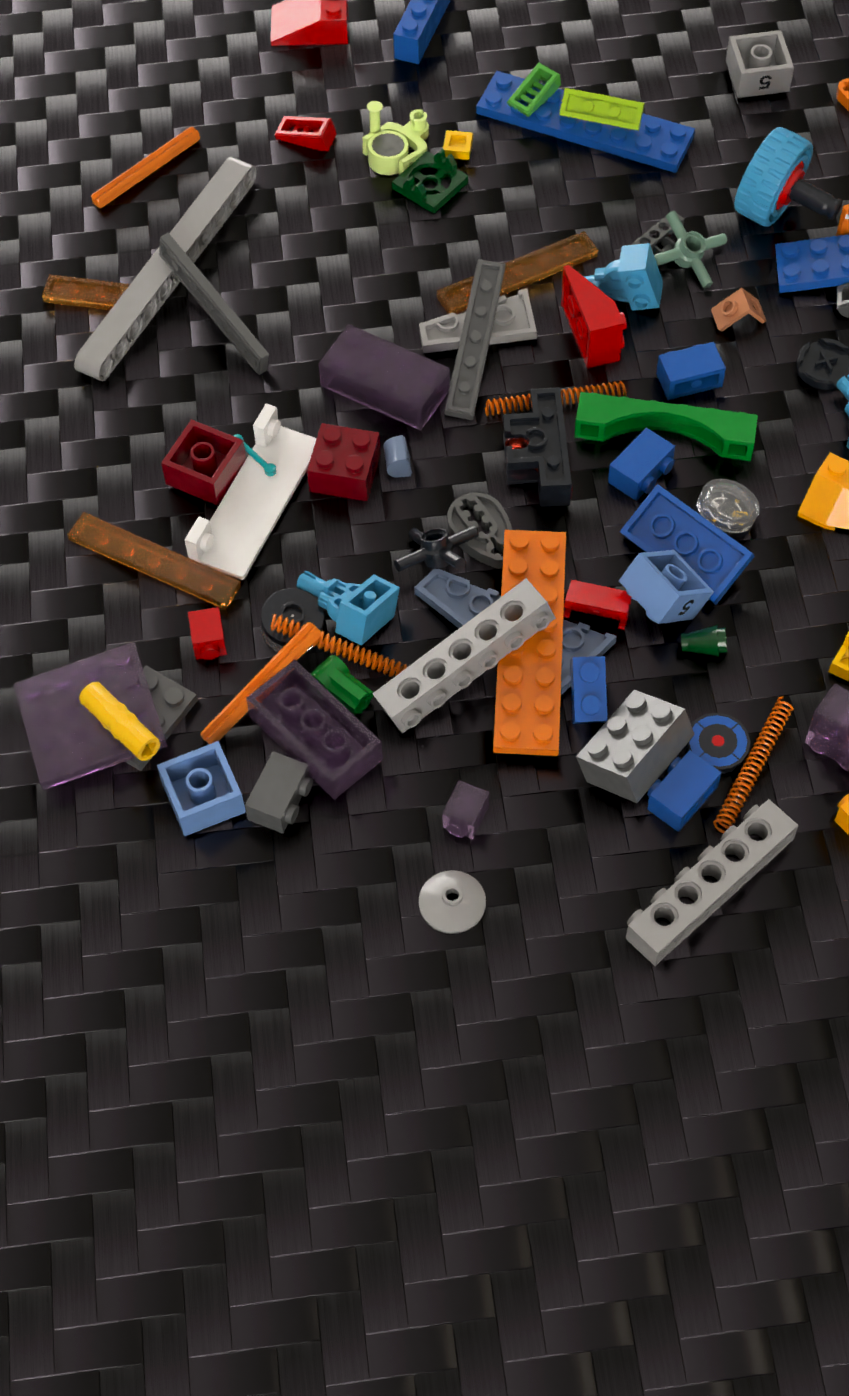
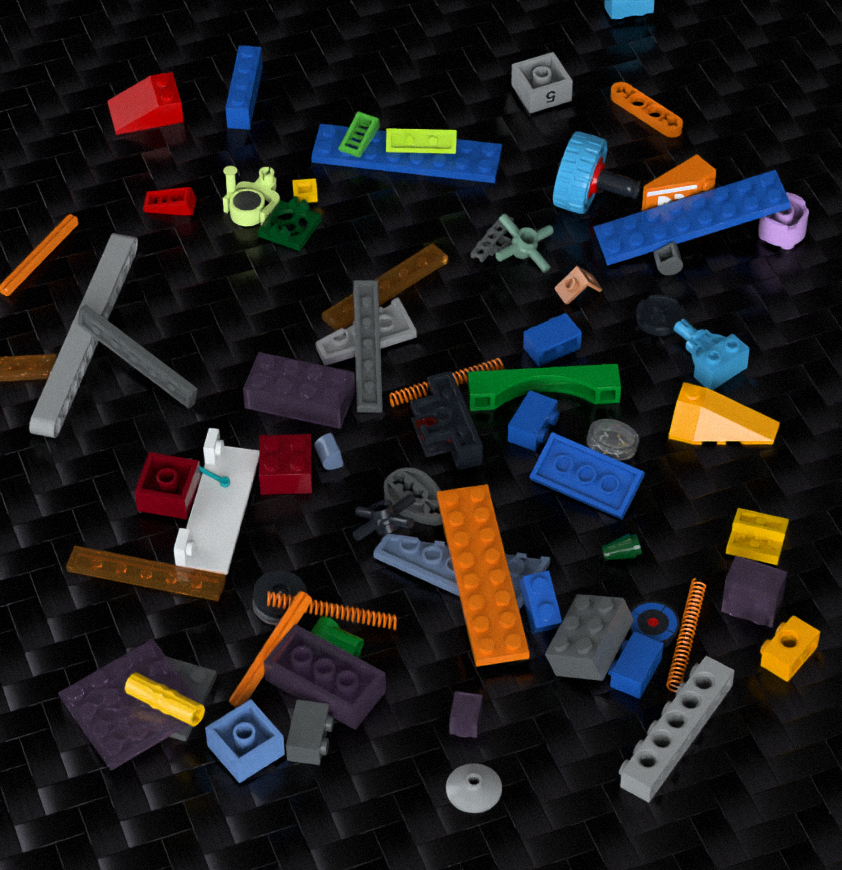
camera: 15 degrees left, 10 degrees down
red brick [188,607,227,660] -> none
dark azure brick [296,571,400,646] -> none
light grey brick [372,578,556,734] -> none
red slope [561,265,627,369] -> none
red hinge [563,580,632,630] -> none
dark azure brick [584,243,663,311] -> none
medium blue brick [619,550,714,624] -> none

